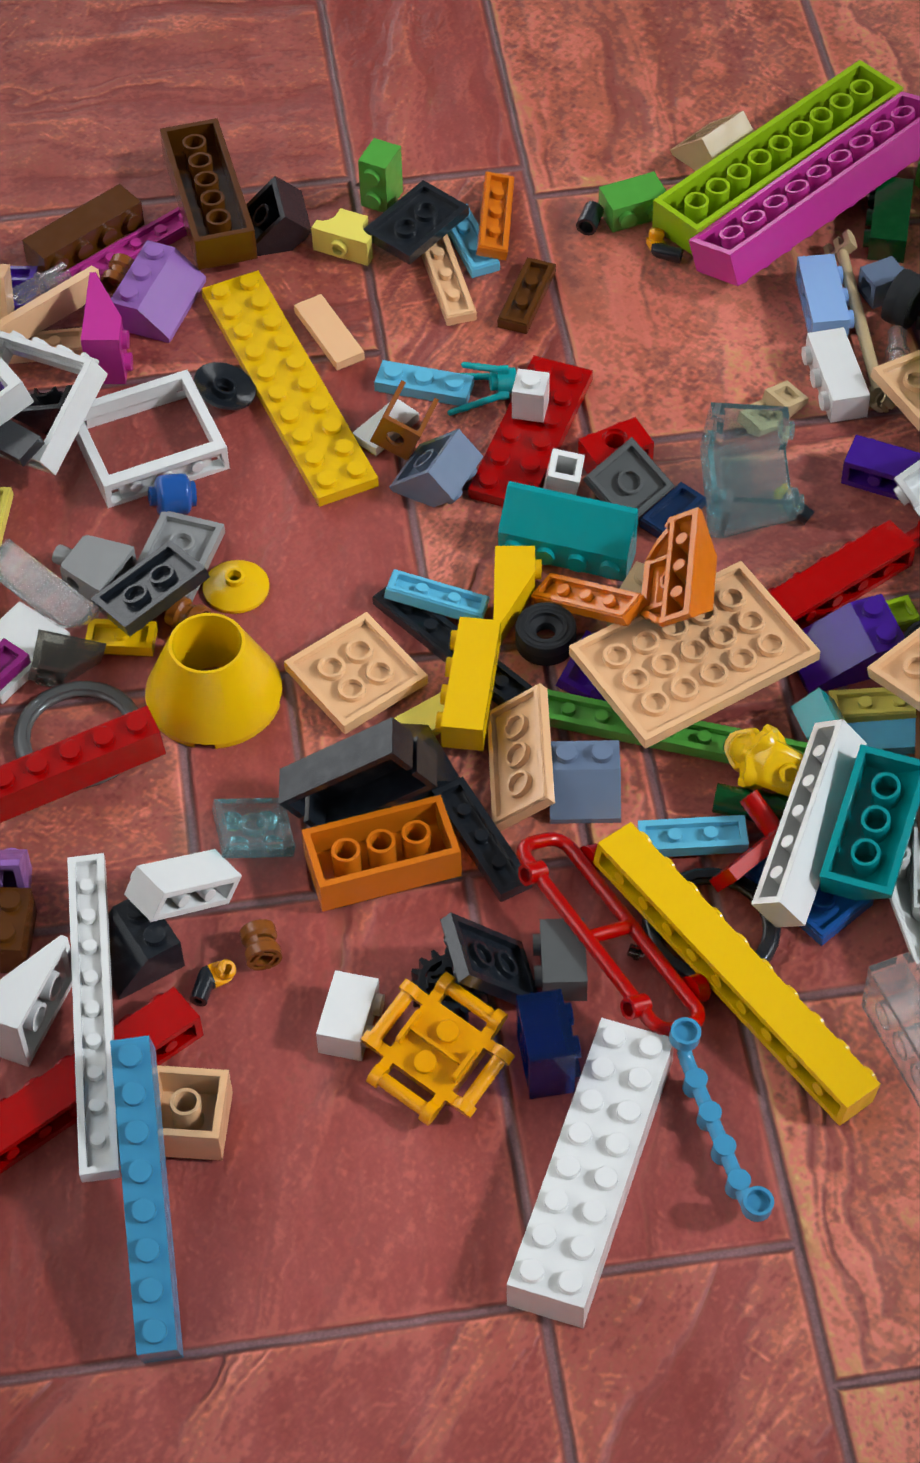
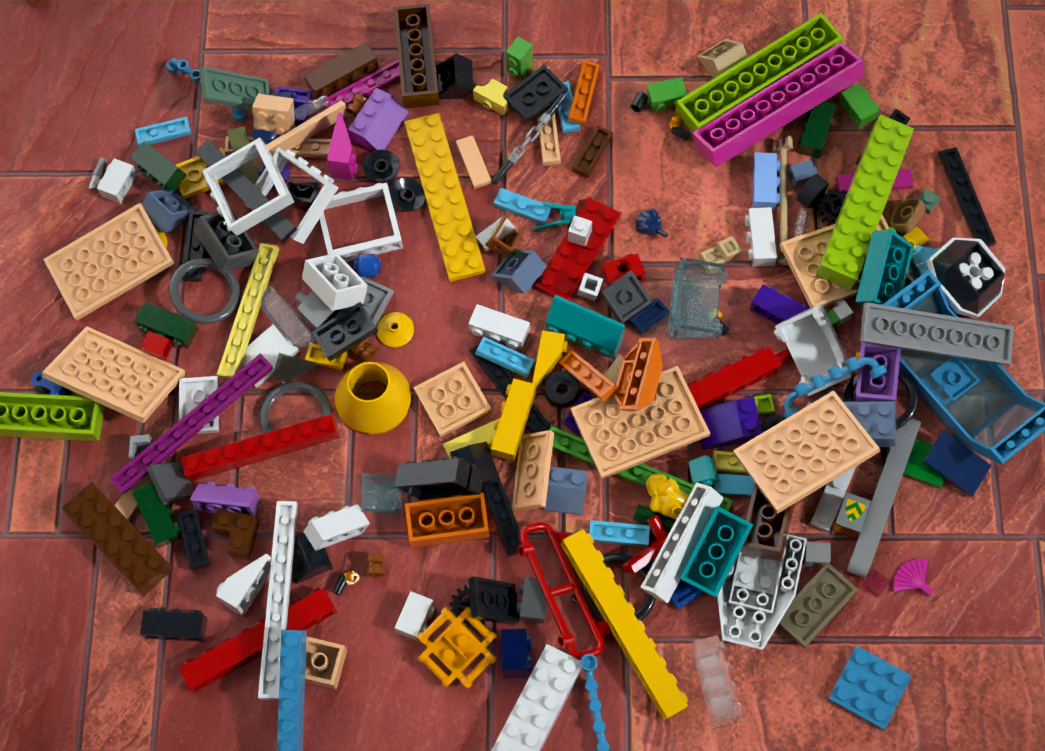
camera: 10 degrees right, 15 degrees up
none -> white brick [302,253,368,311]
none -> black dish [363,149,400,183]
none -> white brick [468,304,530,349]
none -> piece [491,93,567,185]
none -> dark blue piece [635,208,668,238]

